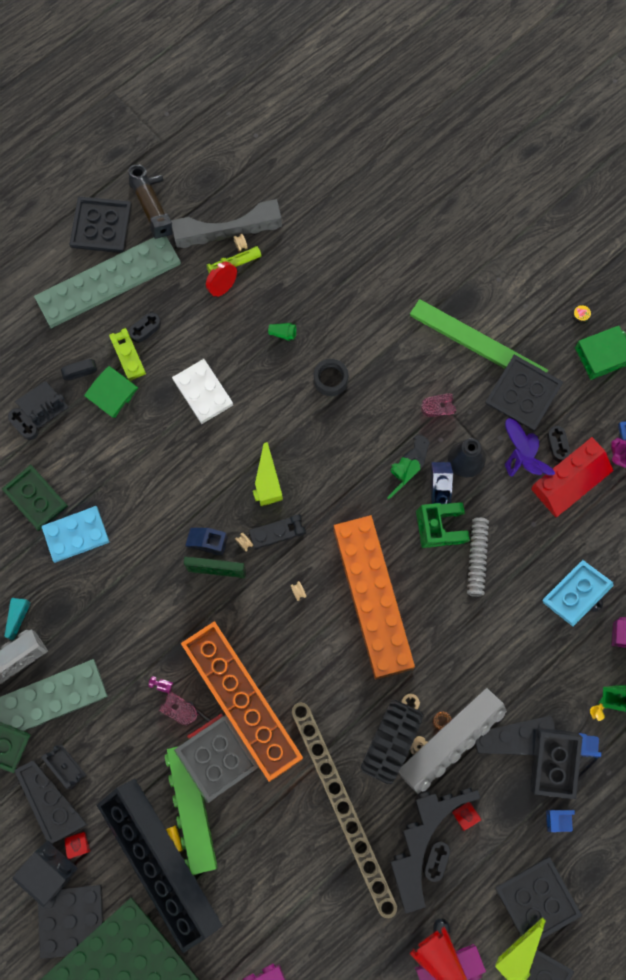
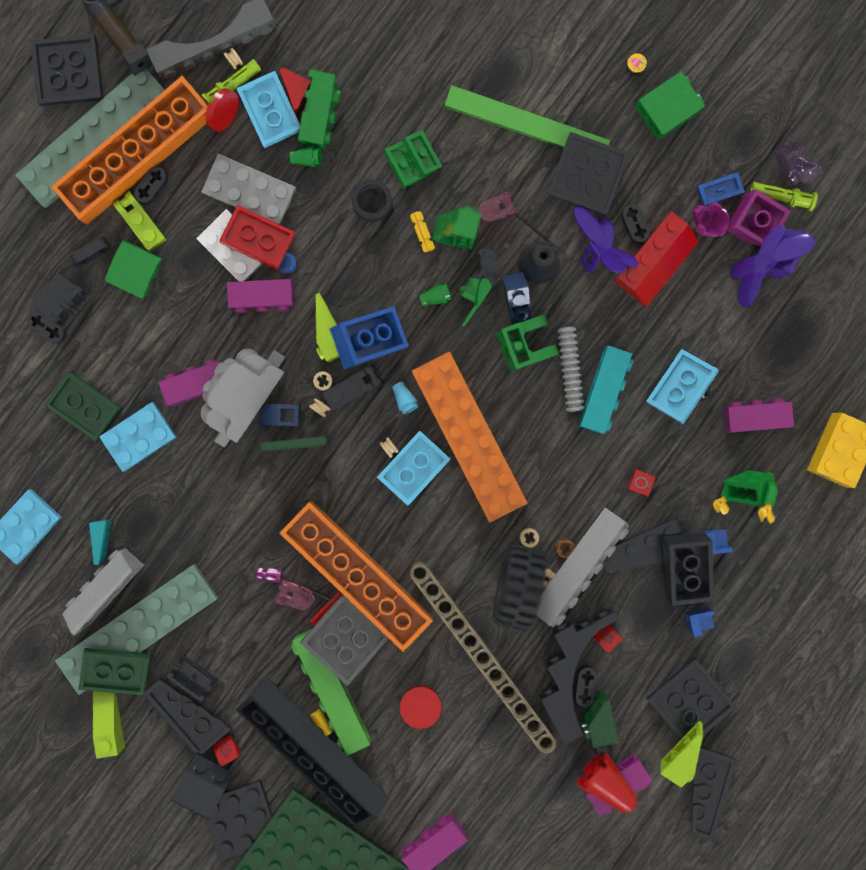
camera: 15 degrees left, 15 degrees up
none -> orange brick [51,76,208,225]
none -> magenta brick [158,359,223,407]
none -> light grey brick [200,349,285,447]
none -> light grey plate [202,154,296,225]
none -> red tile [219,205,296,271]
none -> magenta brick [227,279,295,314]
none -> medium azure plate [237,71,300,148]
none -> blue tile [278,252,297,274]
none -> red slope [280,68,311,116]
none -> green wedge [298,69,341,150]
none -> tan bush [313,372,333,391]
none -> blue brick [329,306,409,369]
none -> medium azure plate [377,431,450,505]
none -> green slope [383,130,442,189]
none -> medium azure cone [392,382,418,414]
none -> red tile [400,685,442,729]
none -> yellow axle [410,211,435,253]
none -> green cone [419,283,452,307]
none -> green wedge [432,206,481,251]
none -> teal brick [578,346,633,434]
none -> dark green slope [580,689,619,748]
none -> red tile [628,469,656,496]

